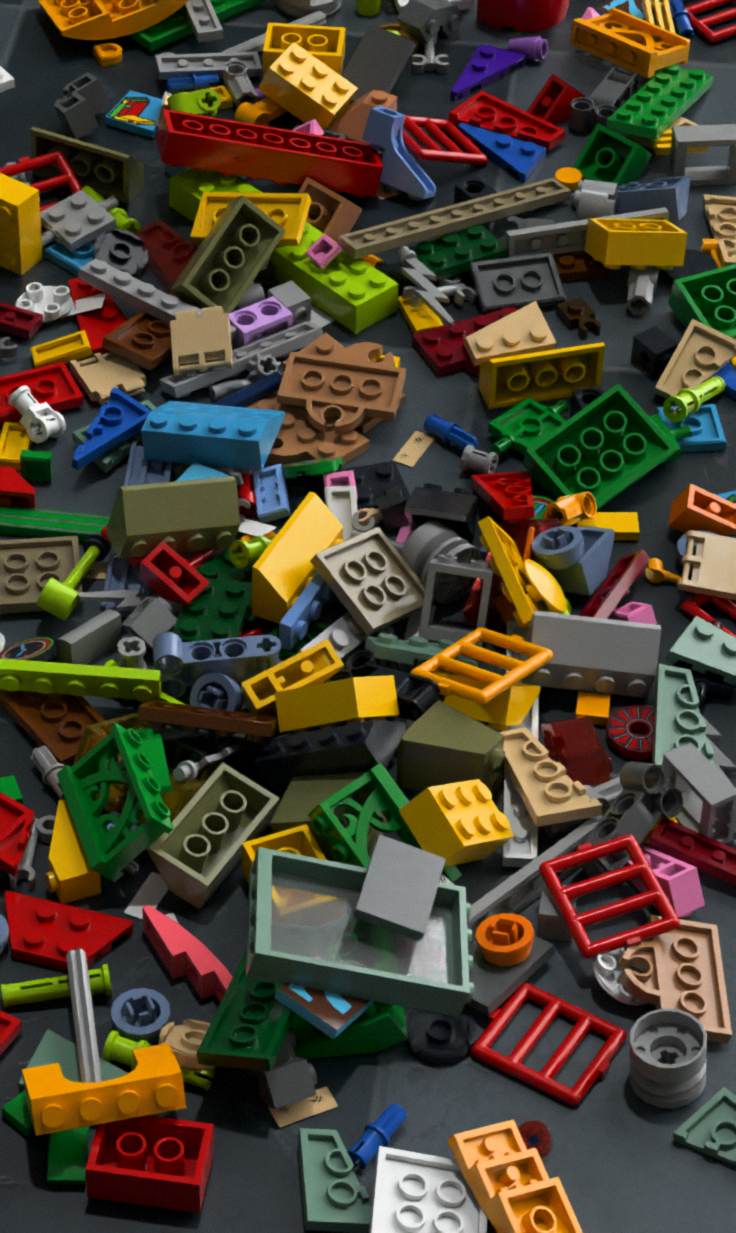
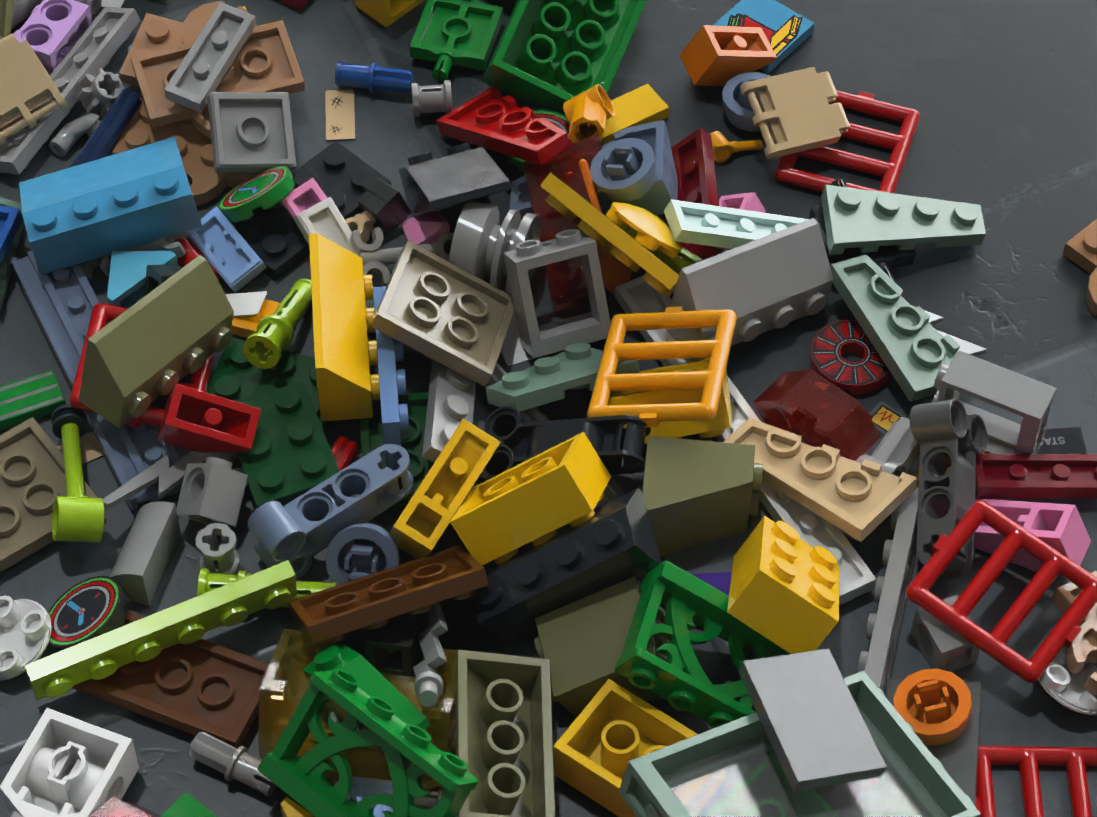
camera: 30 degrees left, 10 degrees up
light orange tile [575,691,611,726] -> none
none -> light grey plate [164,2,256,113]
none -> light grey tile [207,92,296,173]
none -> light aqua plate [664,199,809,249]

